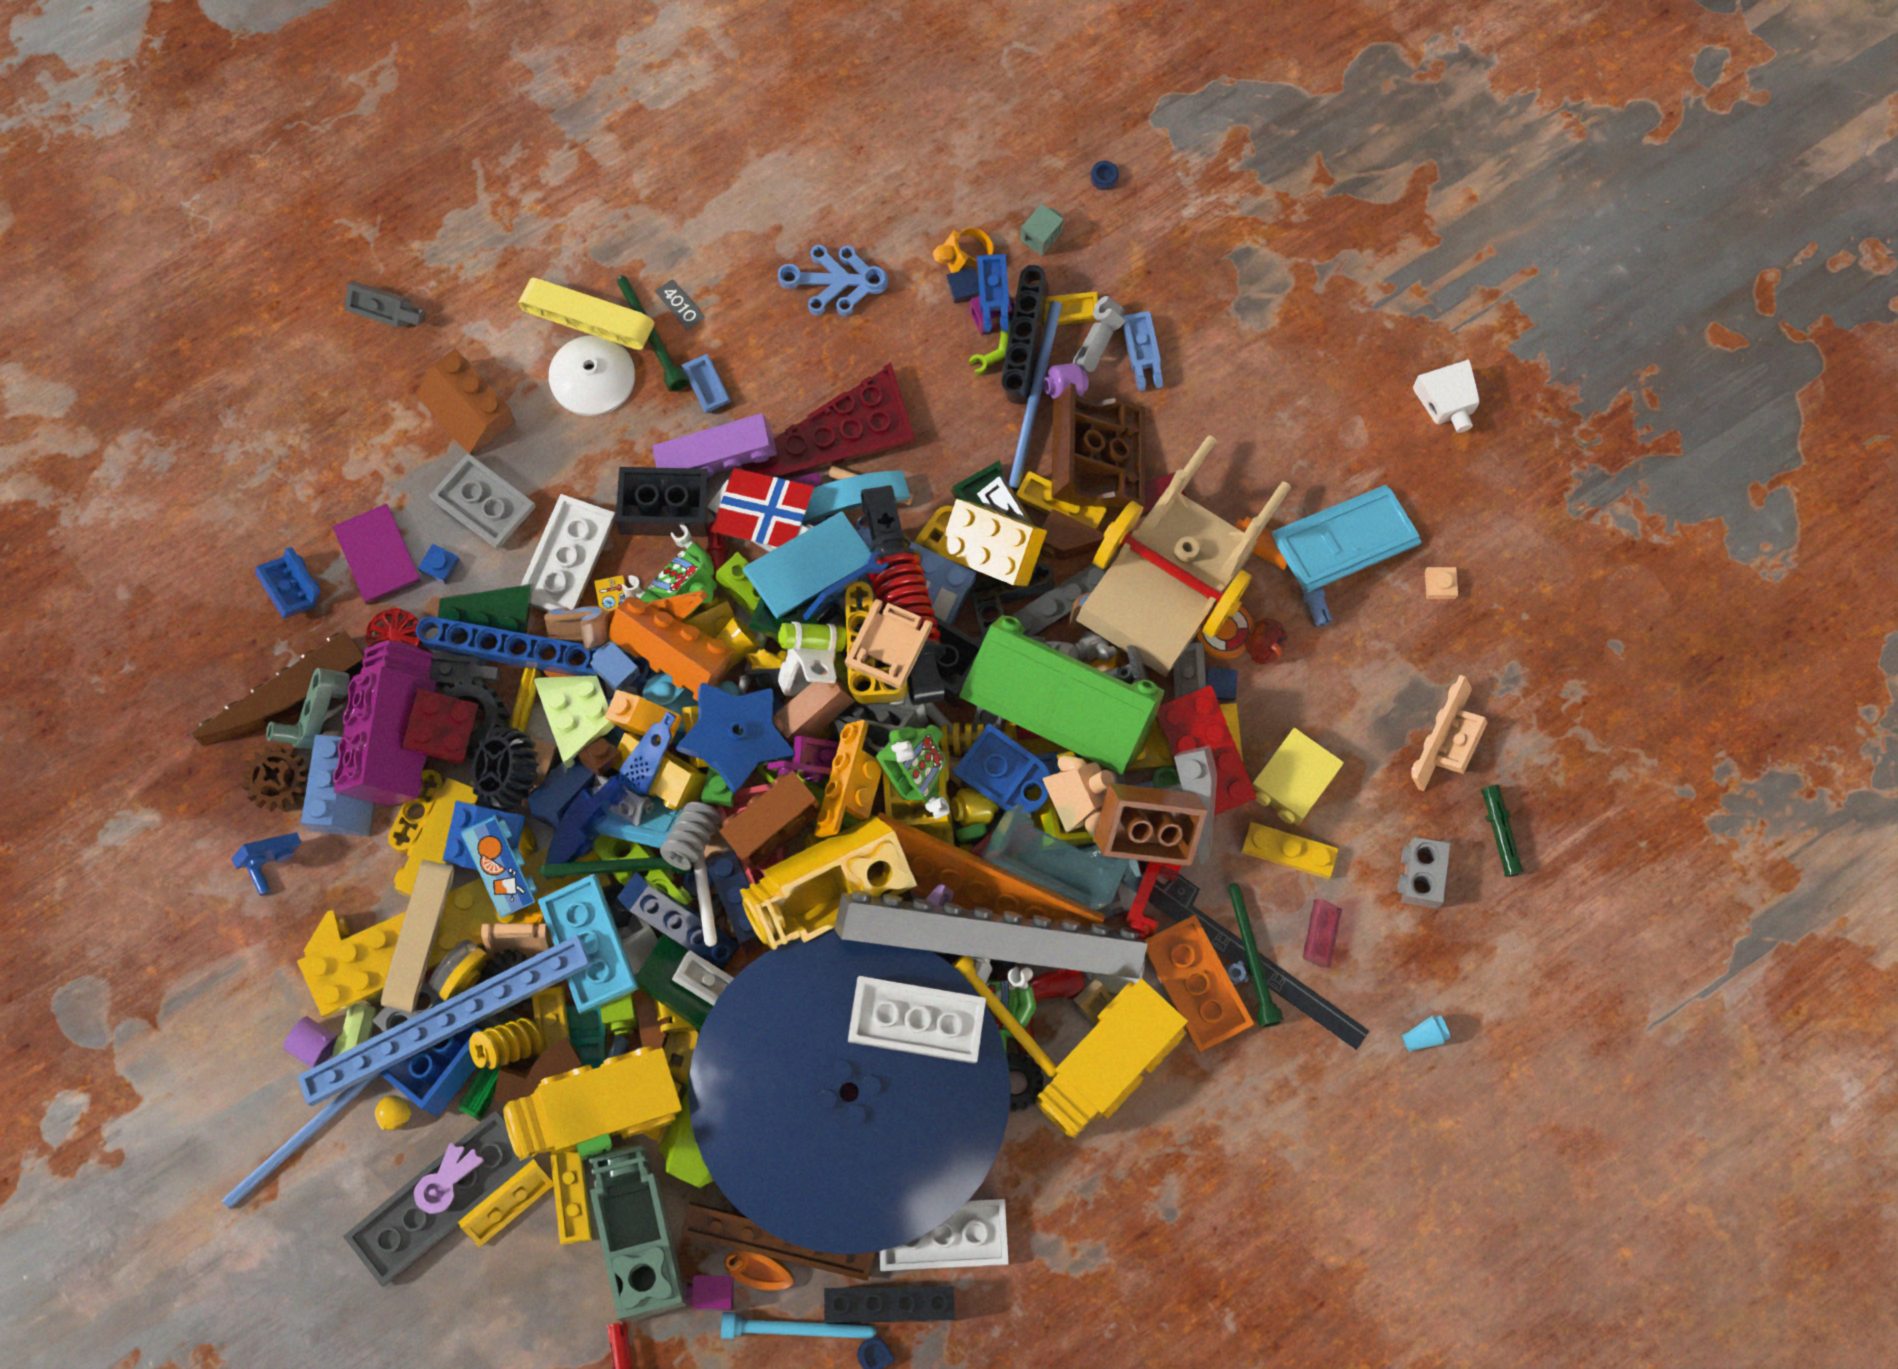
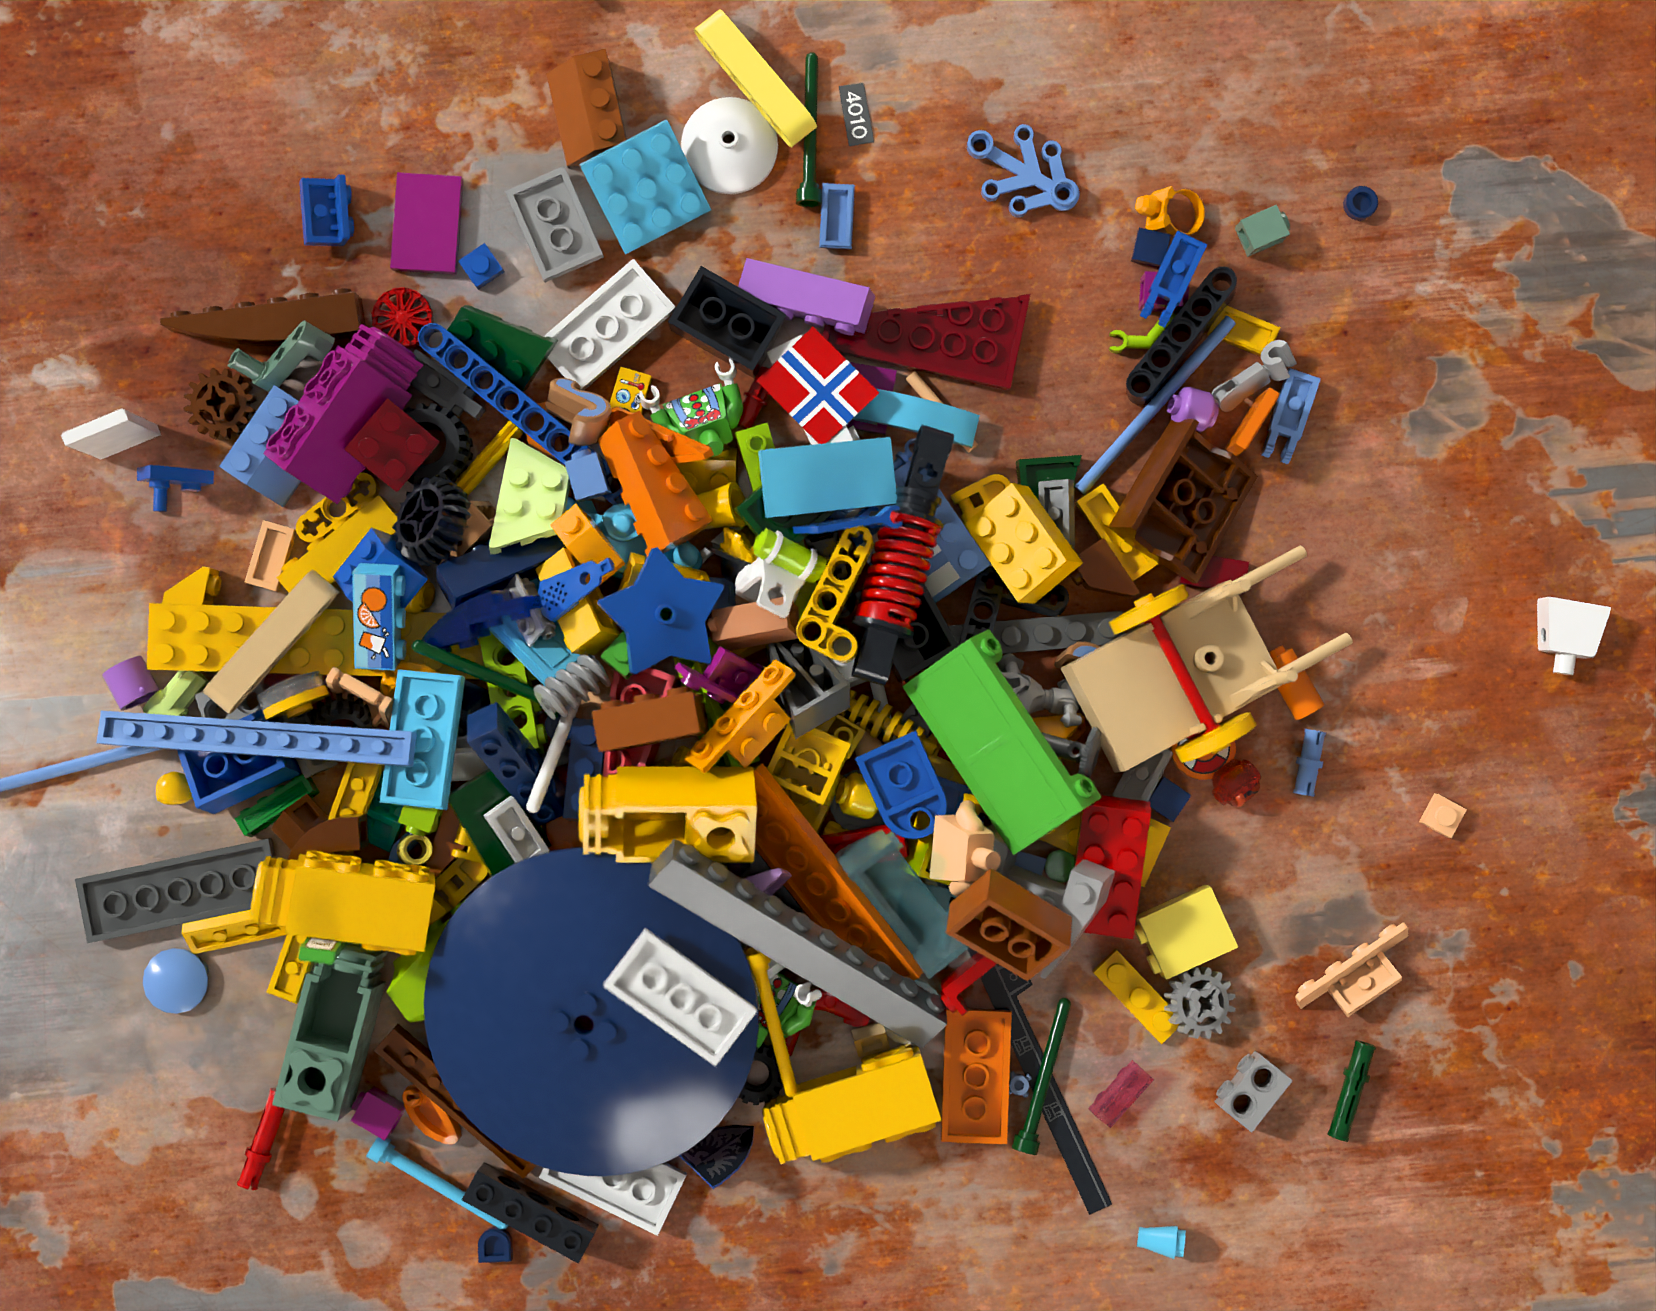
camera: 30 degrees right, 15 degrees up
lavender piece [414,1143,484,1214] -> none
yellow piece [469,1018,542,1069] -> none
reddish brown plate [578,736,622,777] -> none
light nougat container [845,599,933,690] -> none
torso [876,725,950,819] -> none
bright green tile [956,823,988,843] -> none
medium azure piece [1271,485,1422,593] -> none
none -> white tile [61,409,161,459]
none -> medium blue dish [143,948,209,1014]
none -> light nougat tile [245,520,297,592]
none -> light yellow beam [397,835,433,865]
none -> medium azure plate [579,120,711,254]
none -> shield [679,1125,754,1189]
none -> light grey gear [1164,966,1236,1039]
none -> orange tile [1224,387,1279,456]

